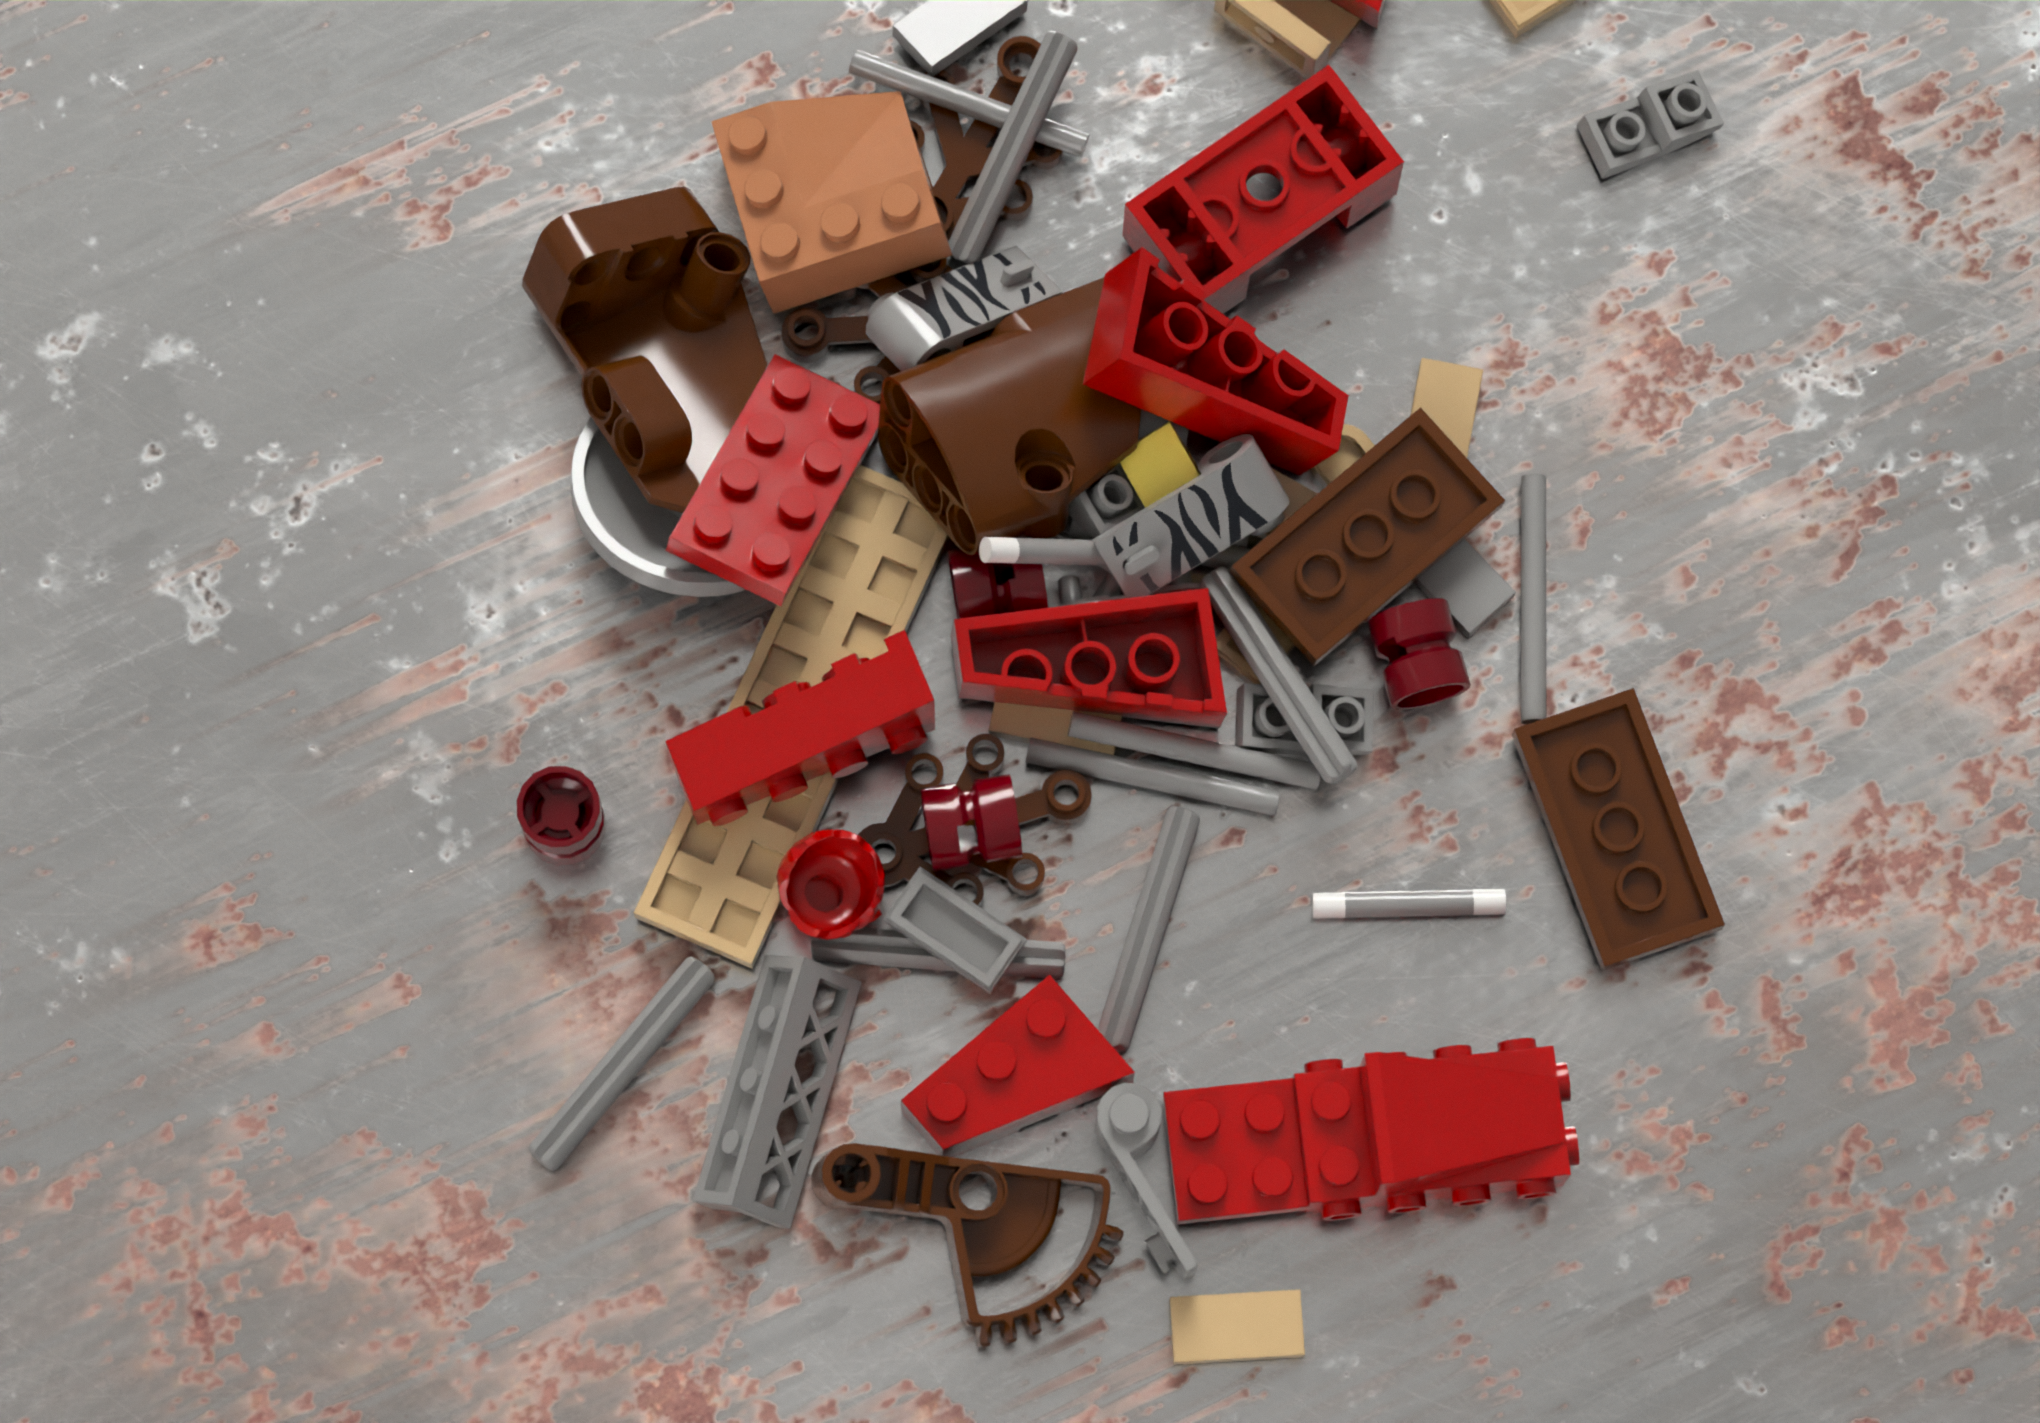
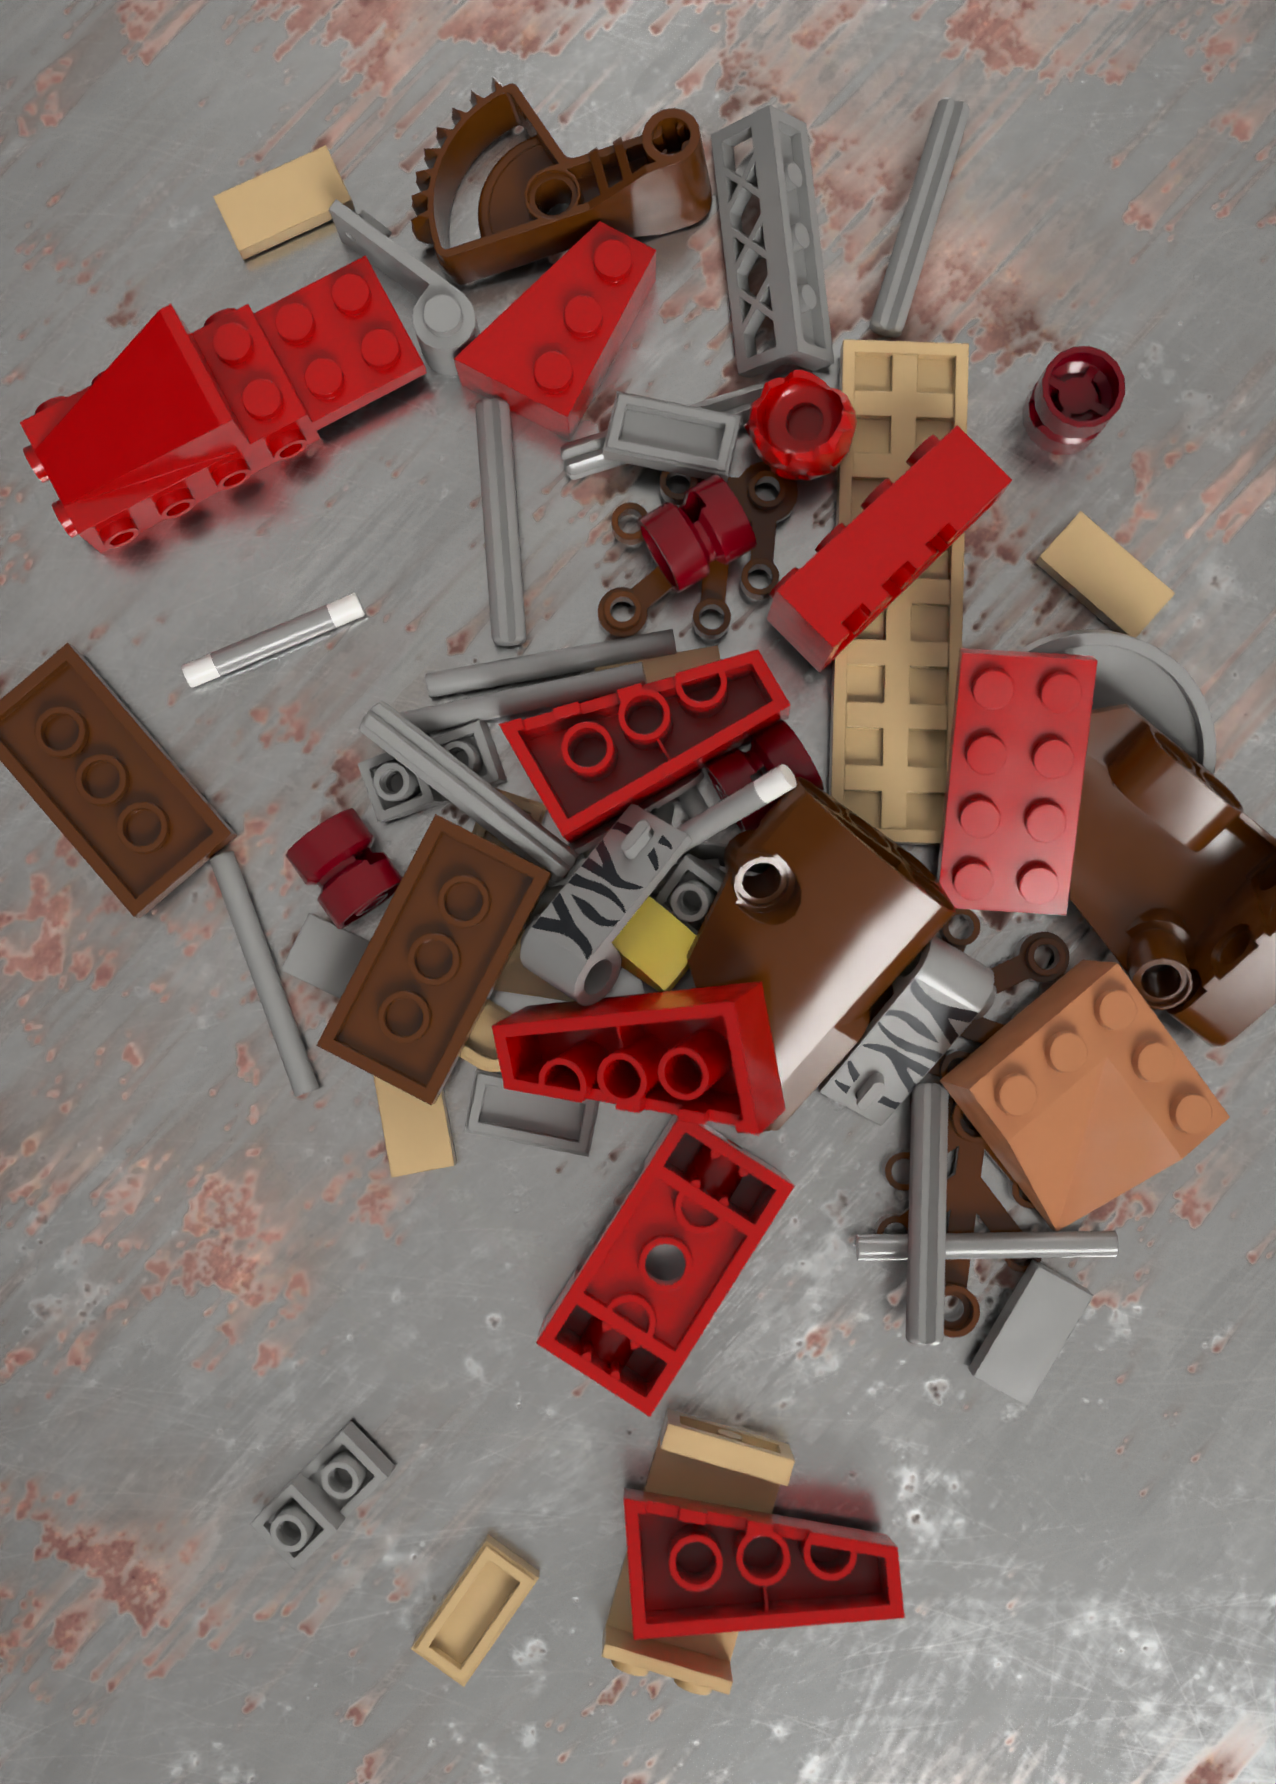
camera: 160 degrees right, 10 degrees up
none -> light grey tile [463,1068,600,1157]
none -> tan tile [1035,511,1175,638]

